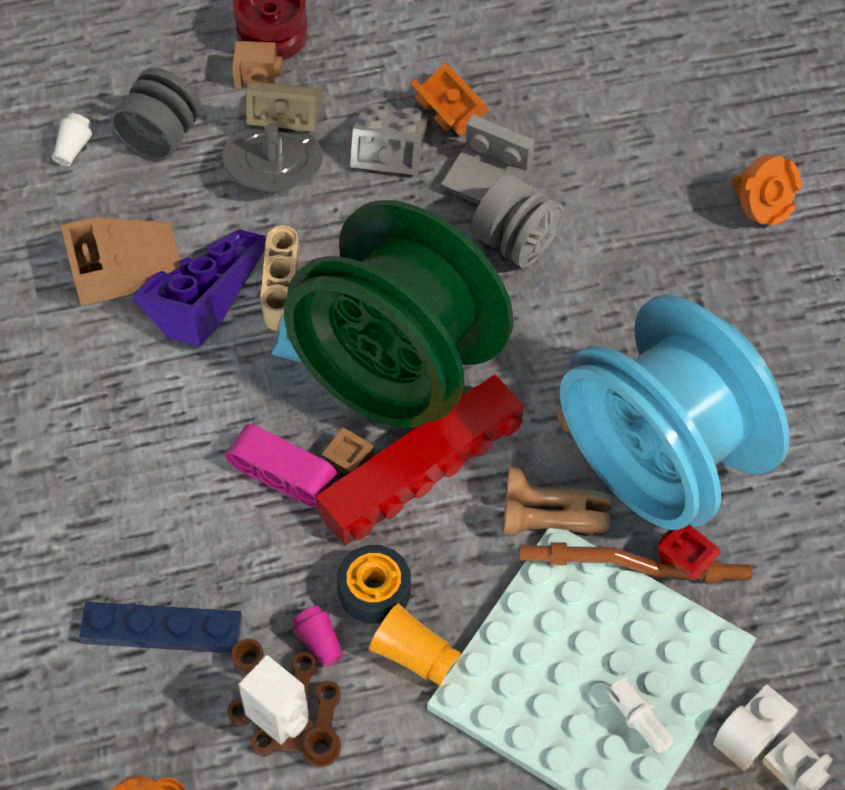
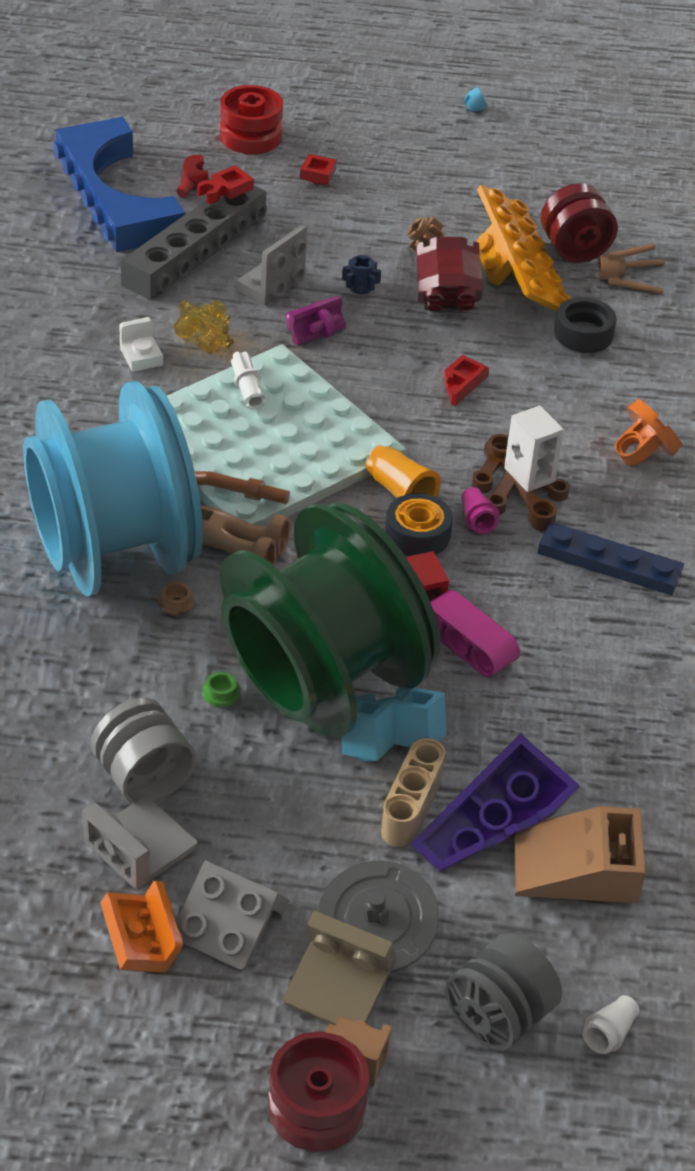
camera: 165 degrees left, 15 degrees down
white plate [713,684,798,771] -> none

